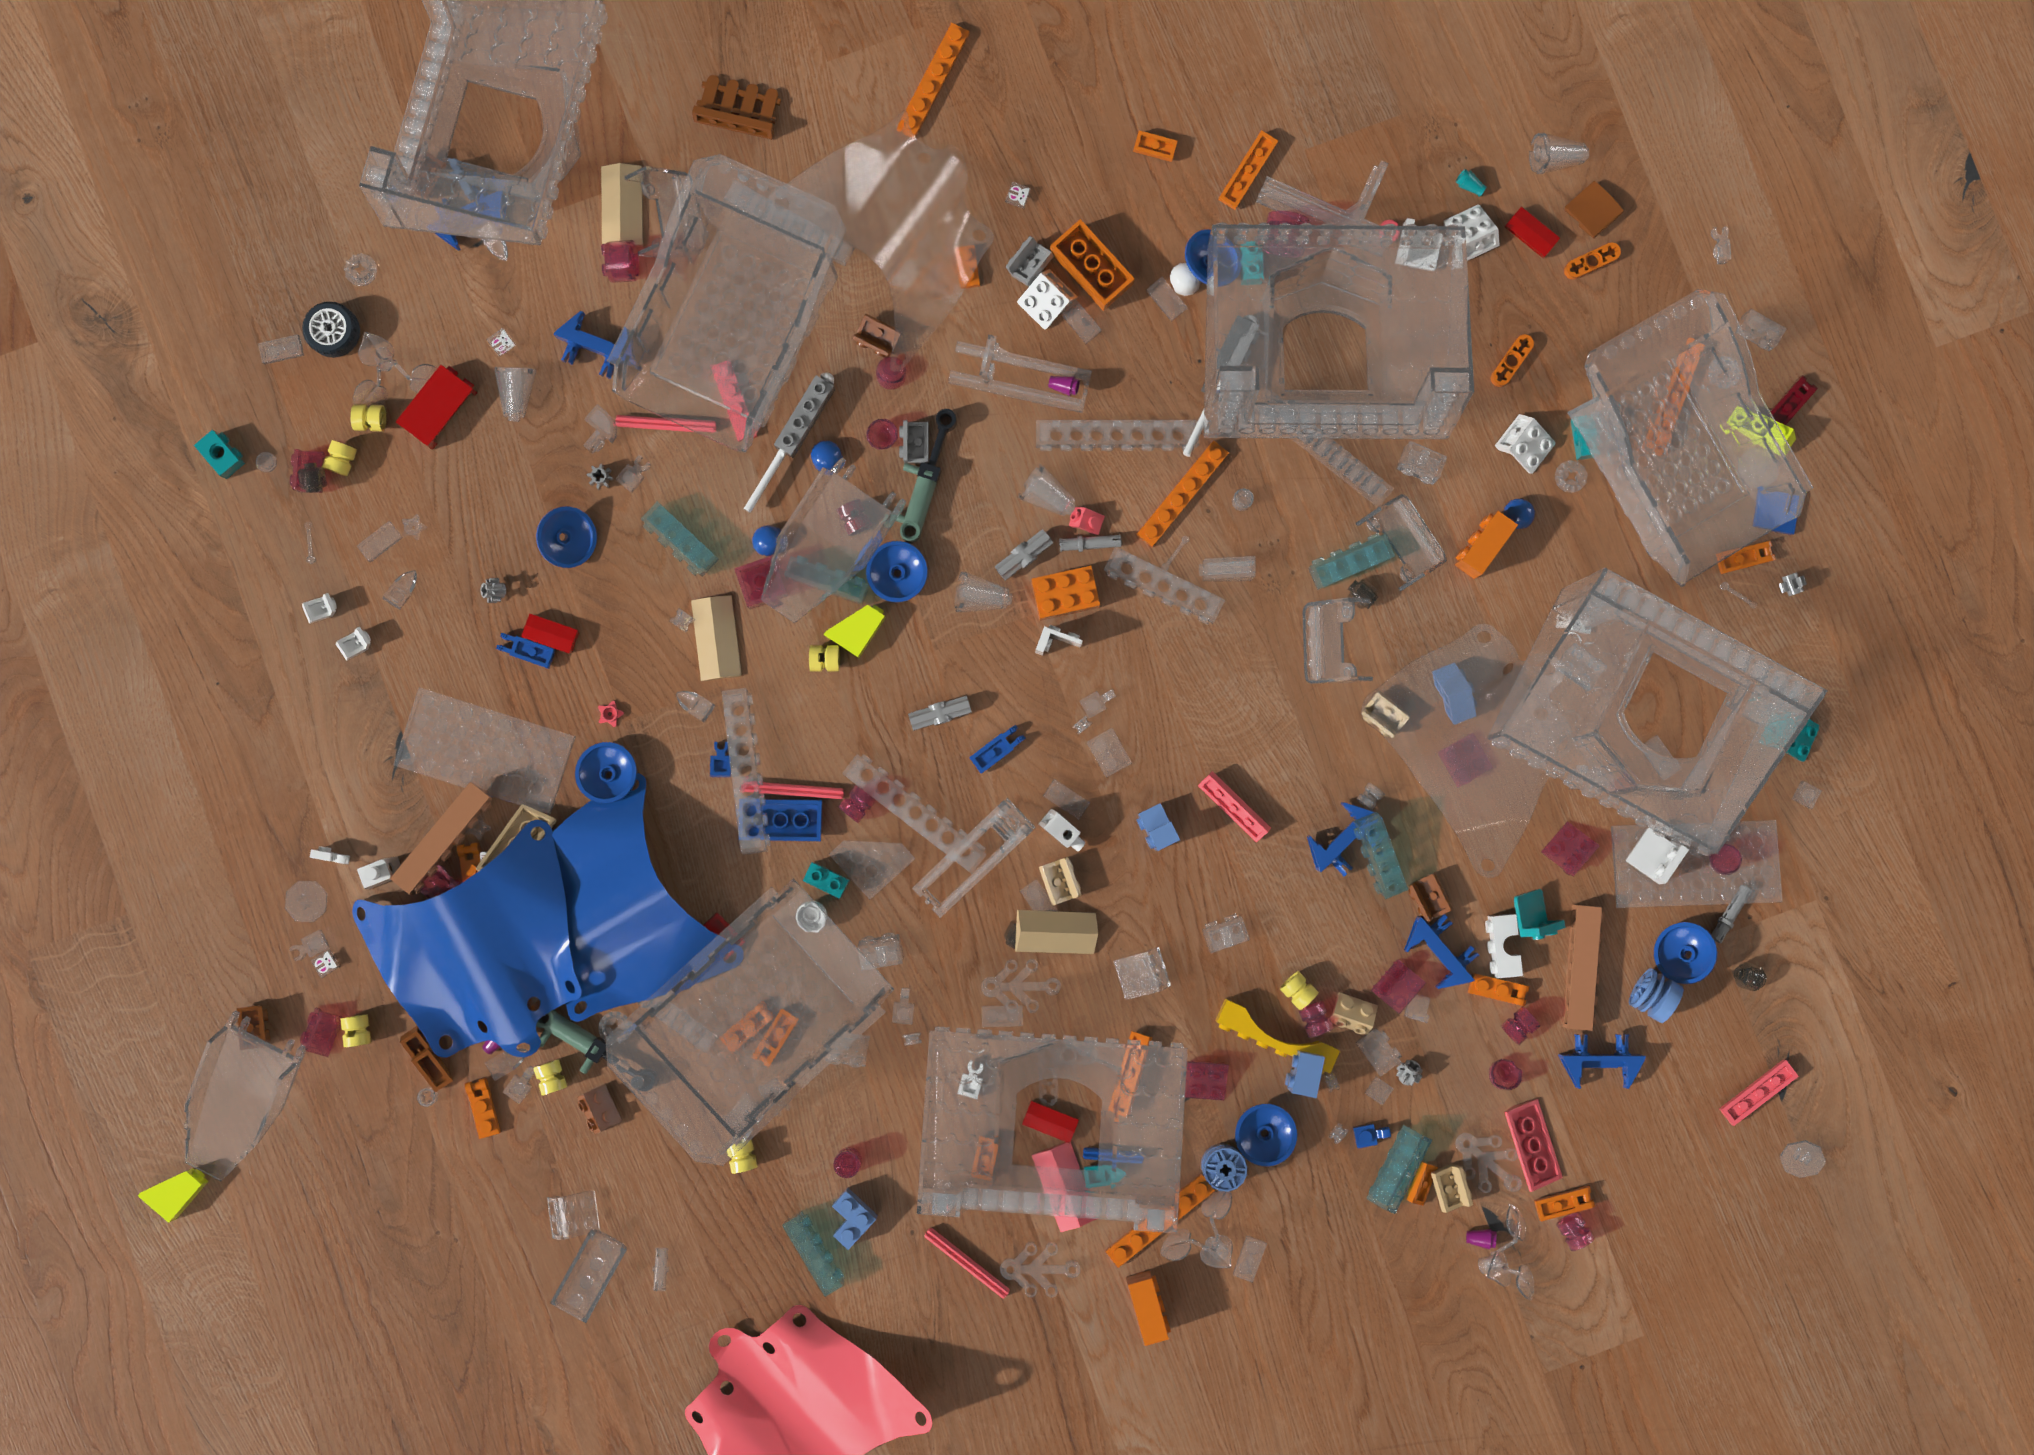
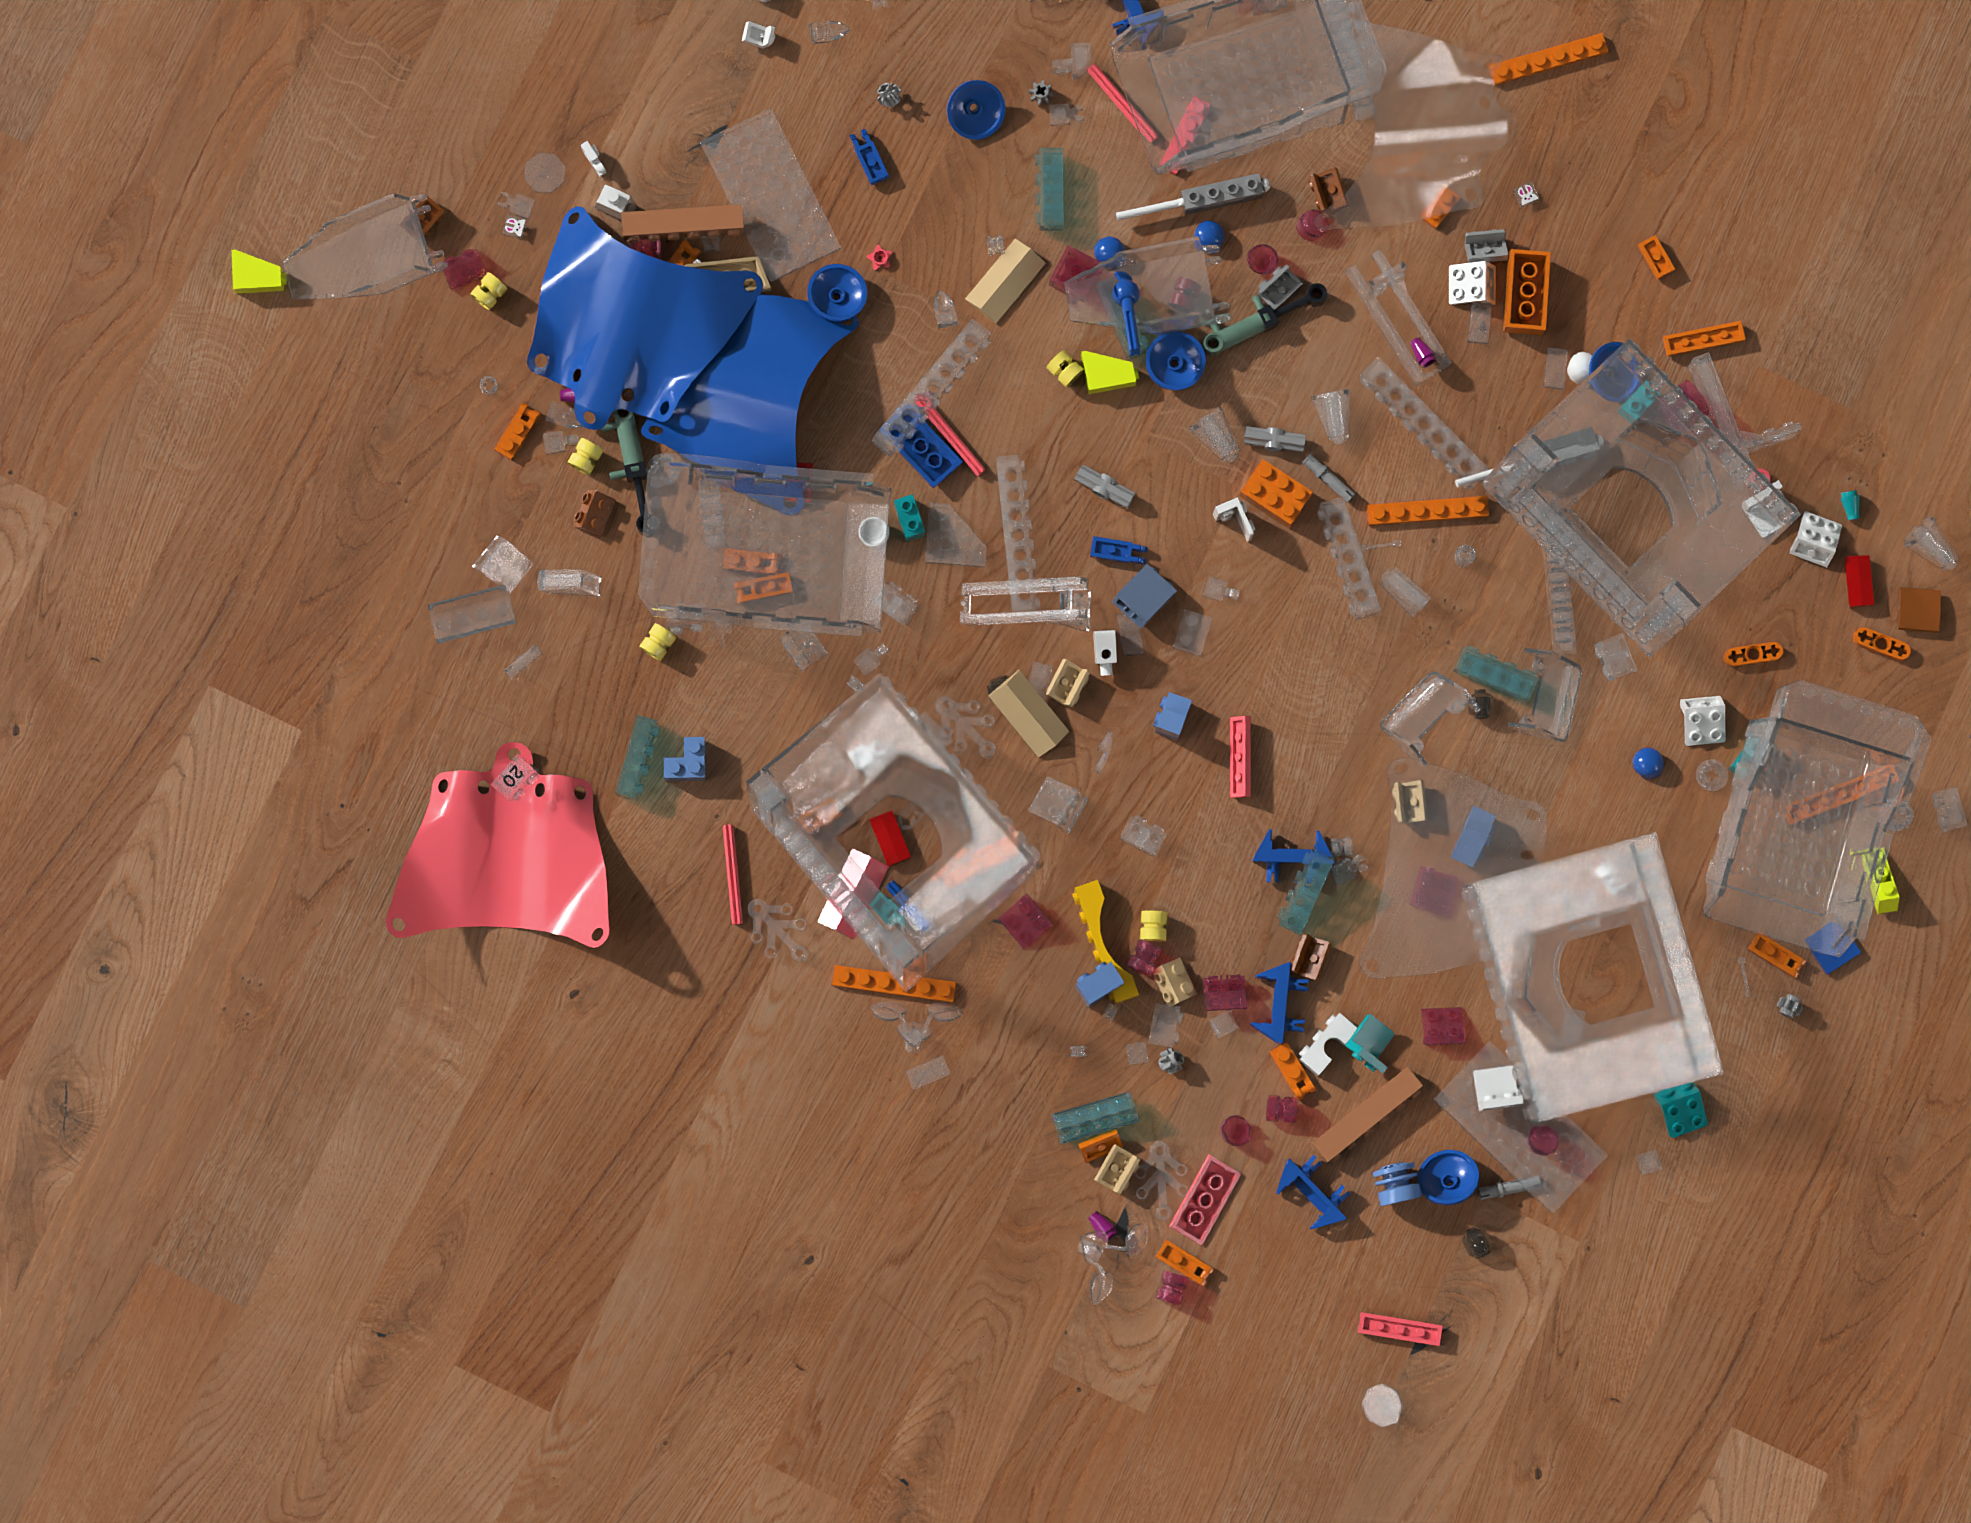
camera: 45 degrees right, 5 degrees down
dark orange slope [400,1026,453,1092] -> none
red piece [521,614,579,654] -> none
blue plate [710,742,732,777] -> none
clear pink wheel [833,1147,862,1178] -> none
clear pink wheel [838,785,876,823] -> none
coral bracket [1069,507,1105,535] -> none
clear bush [1072,716,1092,735] -> none
orange brick [1126,1270,1171,1346] -> none
medium blue wheel [1201,1143,1247,1192] -> none
blue dish [1235,1103,1297,1166] -> none
blue plate [1353,1123,1391,1148] -> none
orange brick [1454,511,1518,579] -> none
dark red plate [1766,375,1818,425] -> none
none -> clear brick [491,754,540,801]
none -> clear slope [537,569,601,597]
none -> clear slope [1093,731,1113,775]
none -> blue piece [1112,271,1141,356]
none -> sand blue brick [1112,564,1177,629]
none -> clear plate [1330,855,1368,885]

